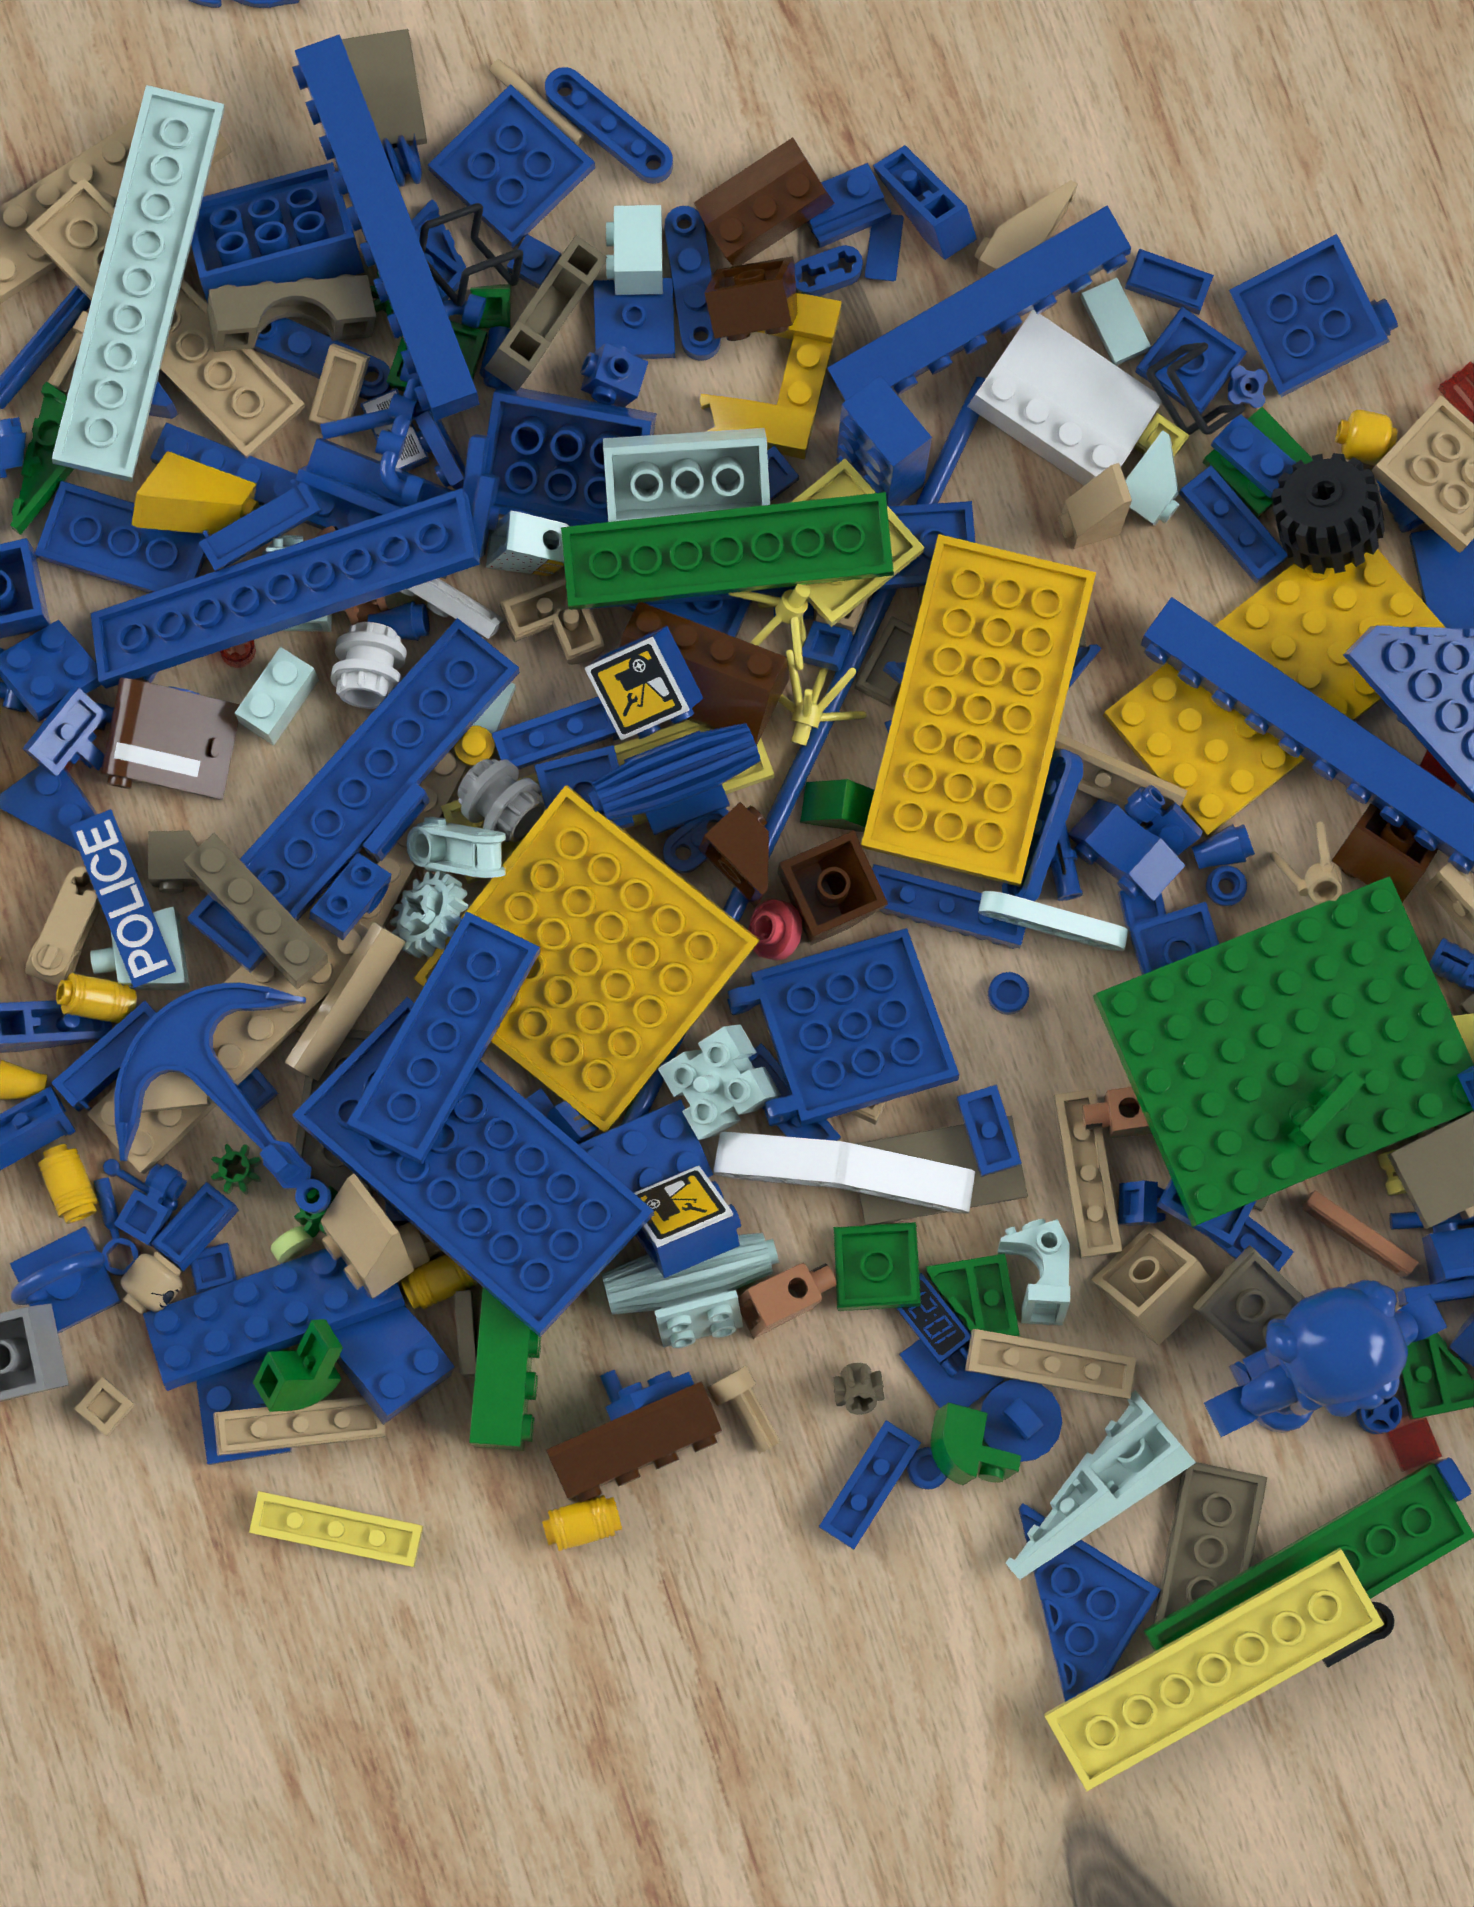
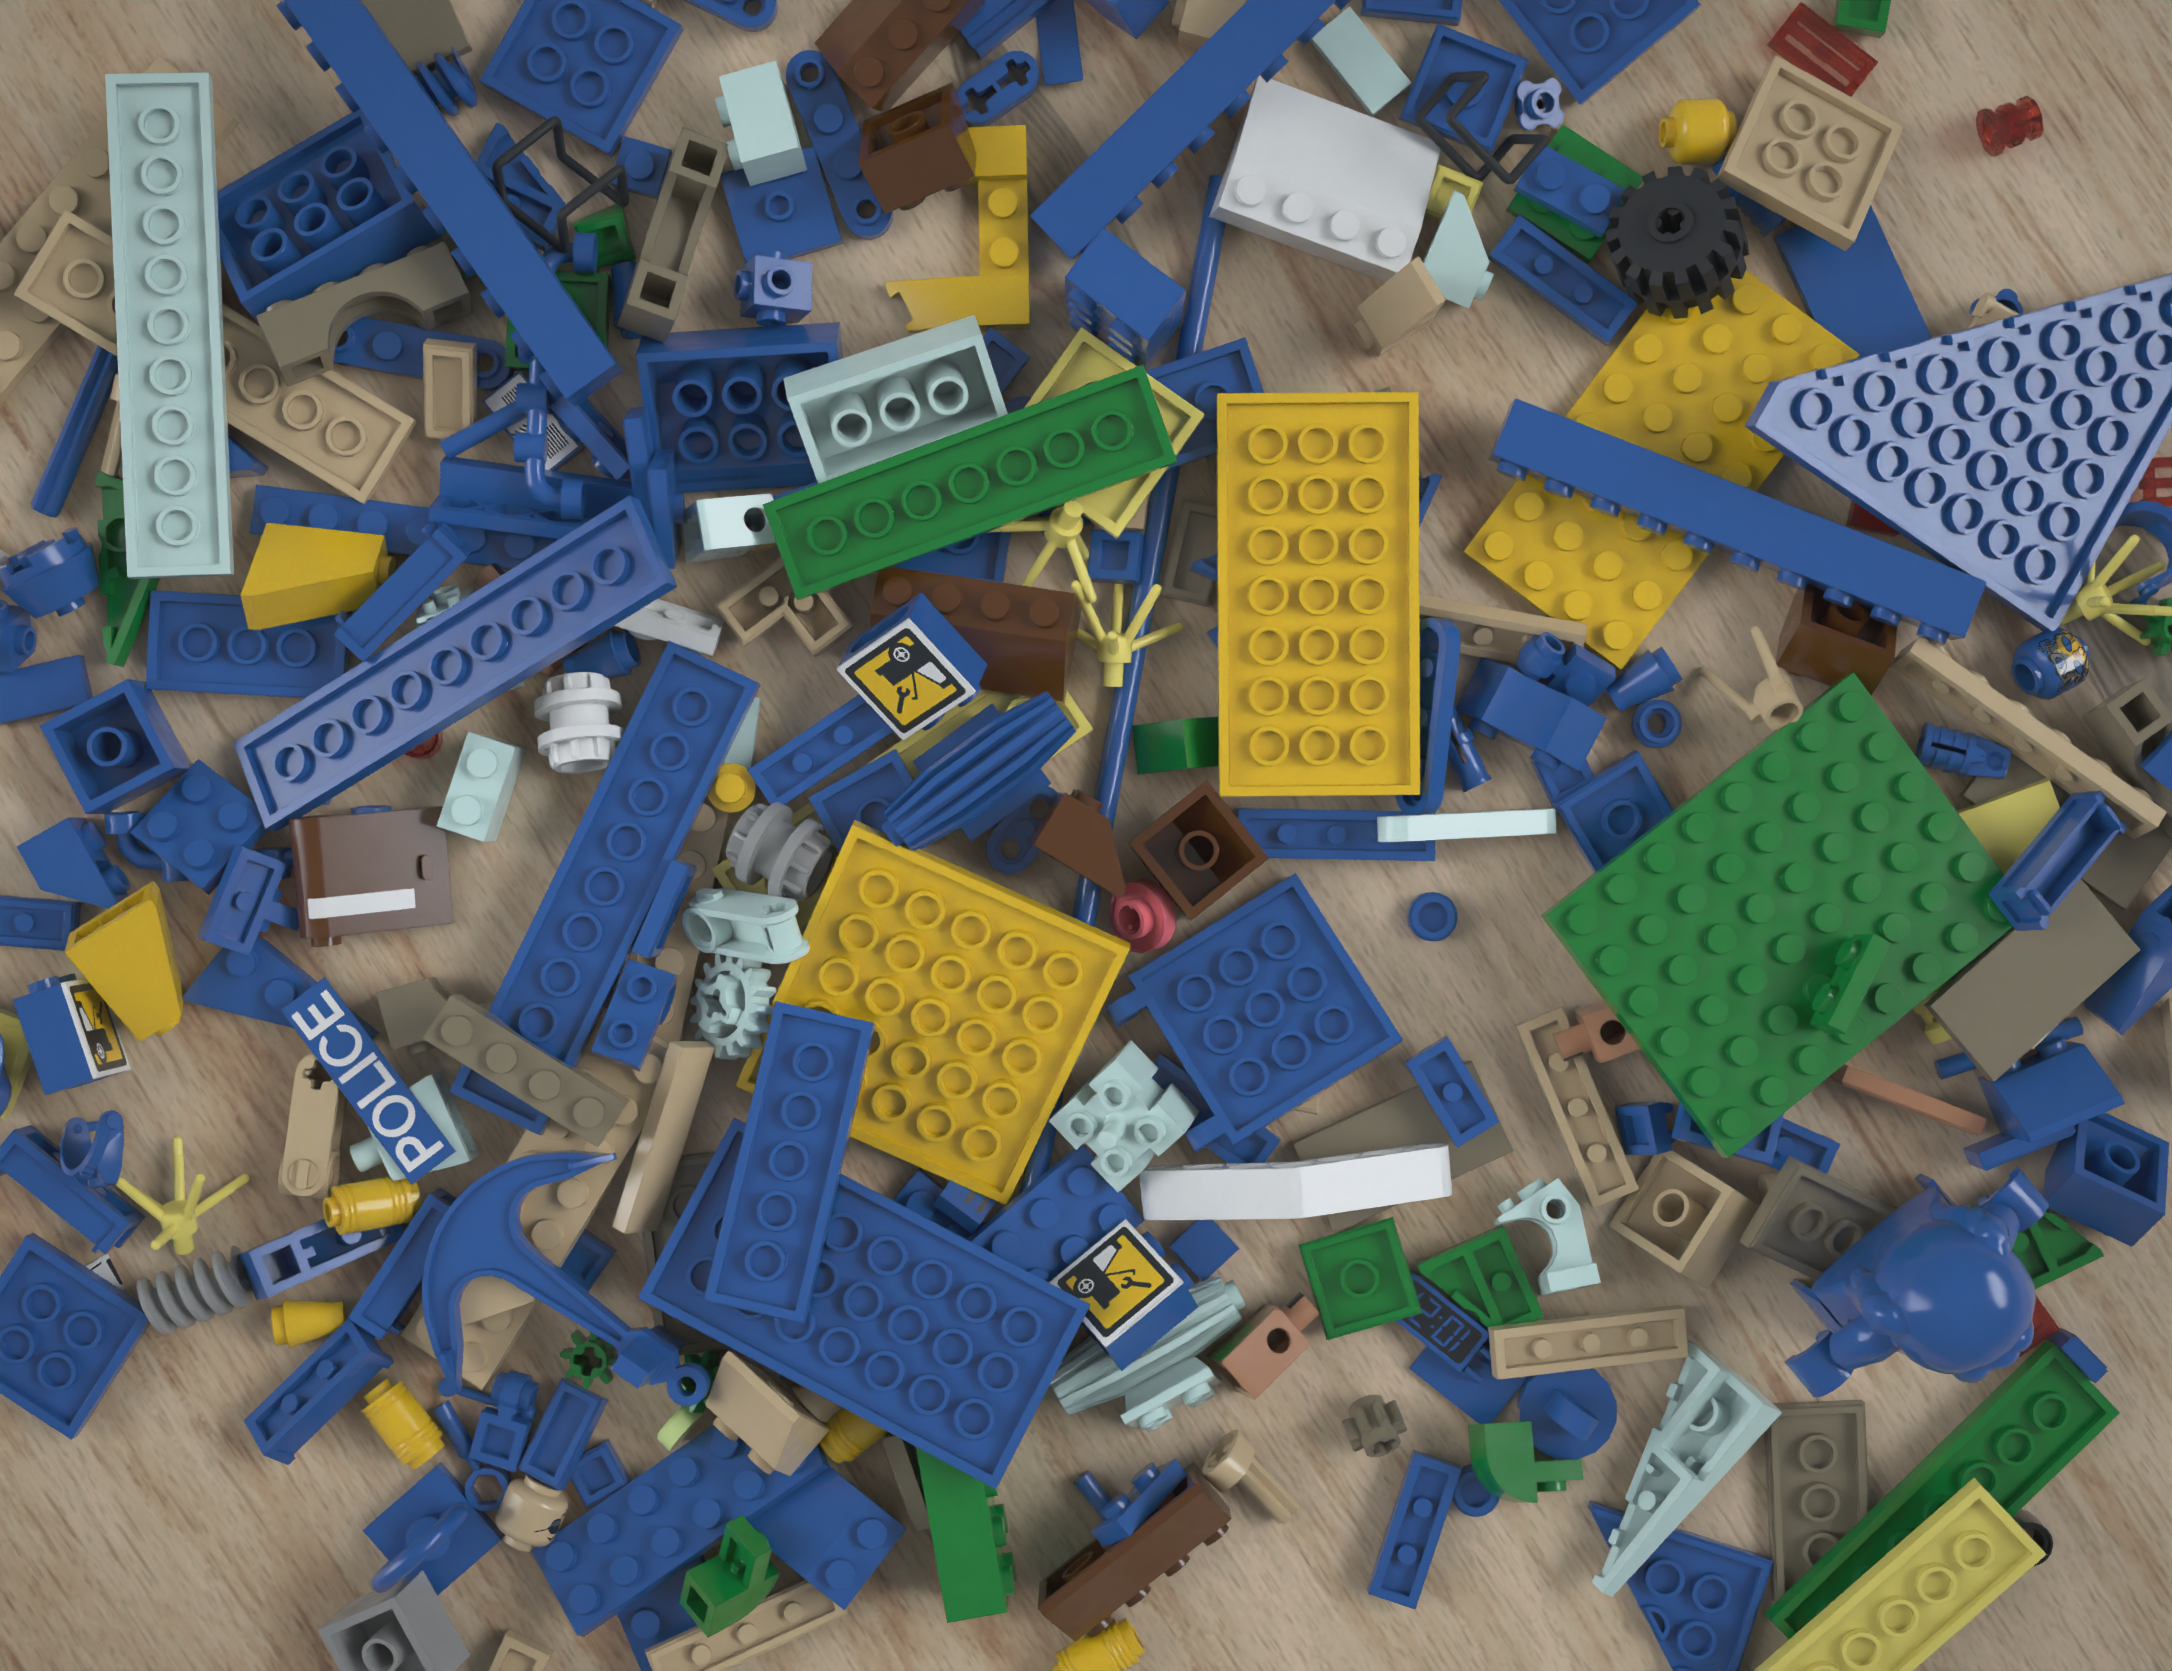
camera: 15 degrees left, 10 degrees up
none -> blue tile [1169,1220,1239,1281]

